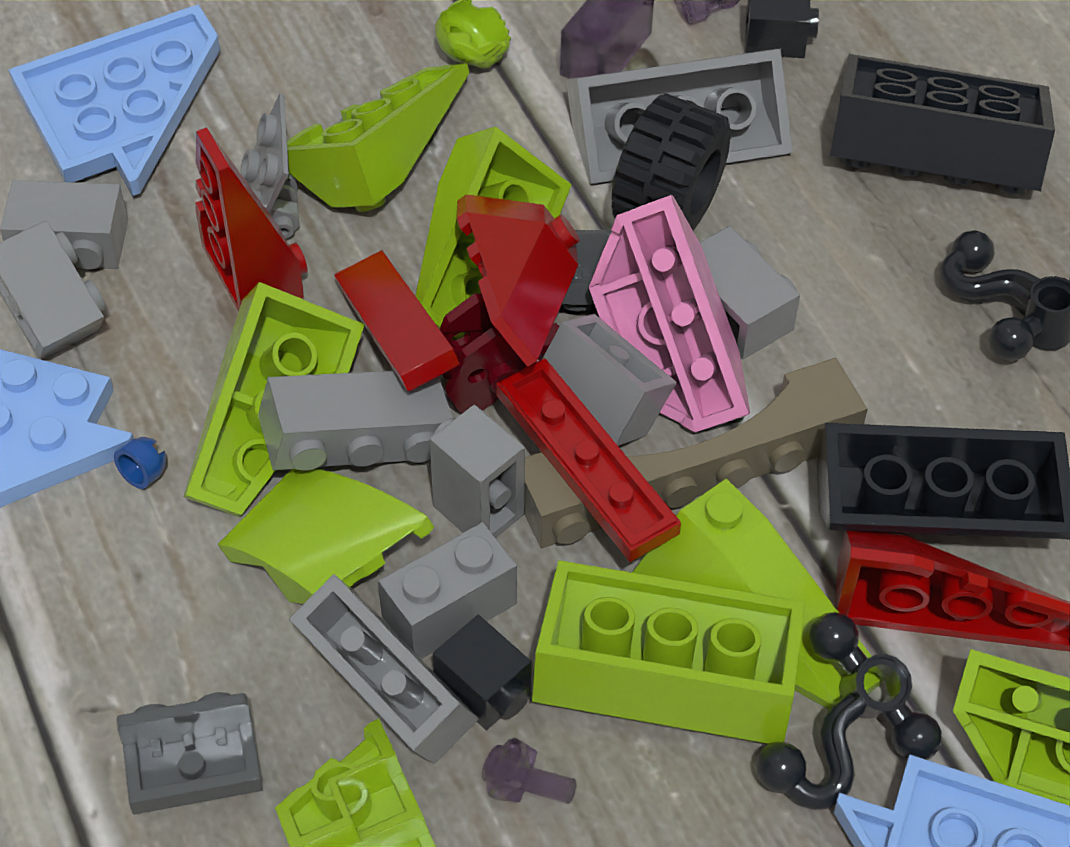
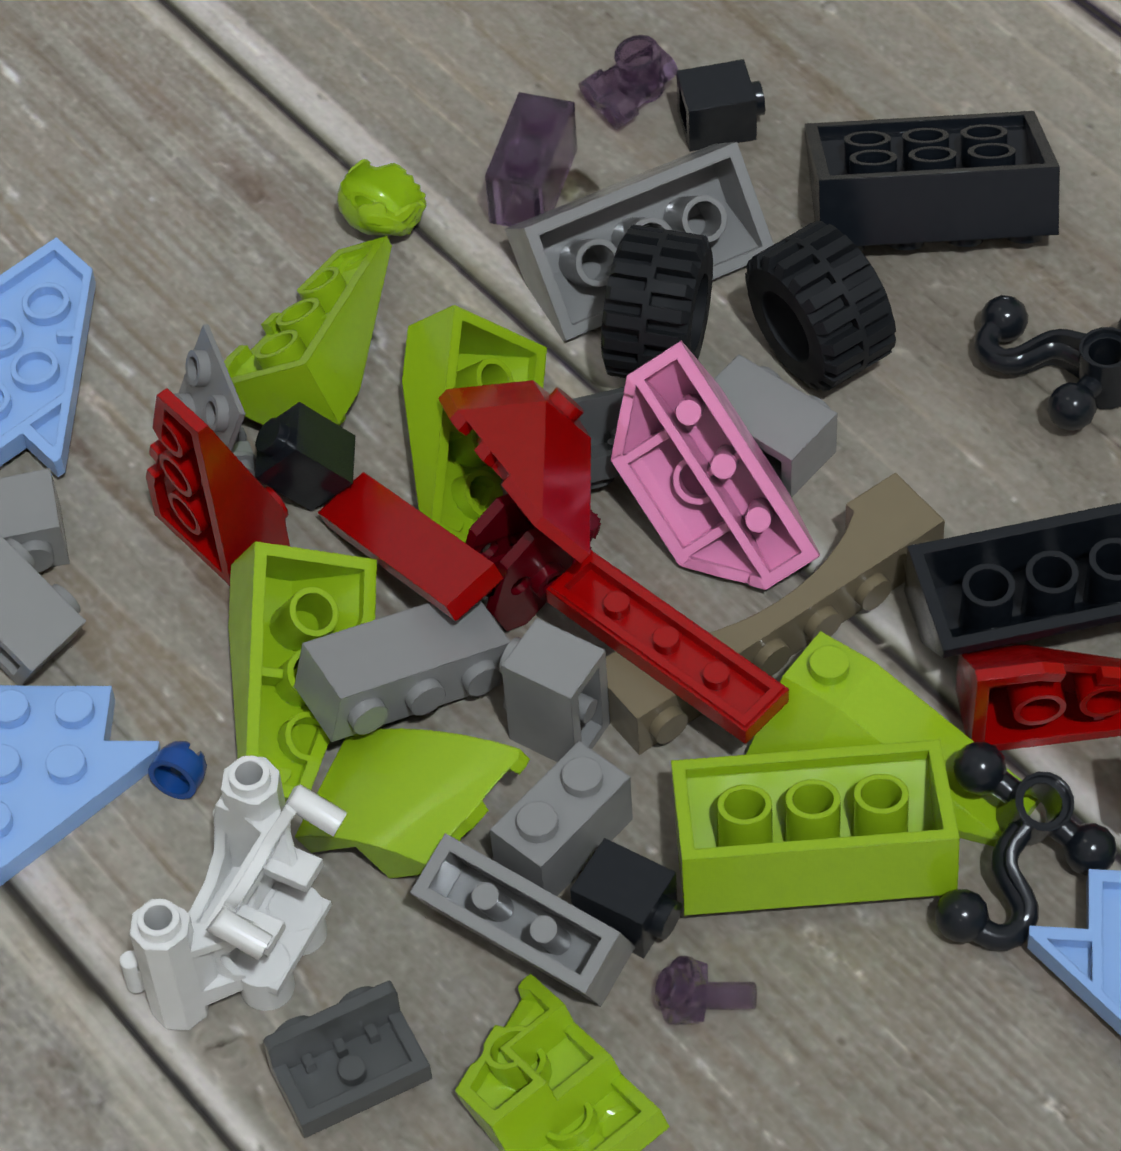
camera: 10 degrees left, 0 degrees up
light grey brick [543,314,677,445] -> none
none -> white piece [120,755,348,1030]
none -> black brick [255,402,356,511]
none -> black tyre [745,221,896,391]

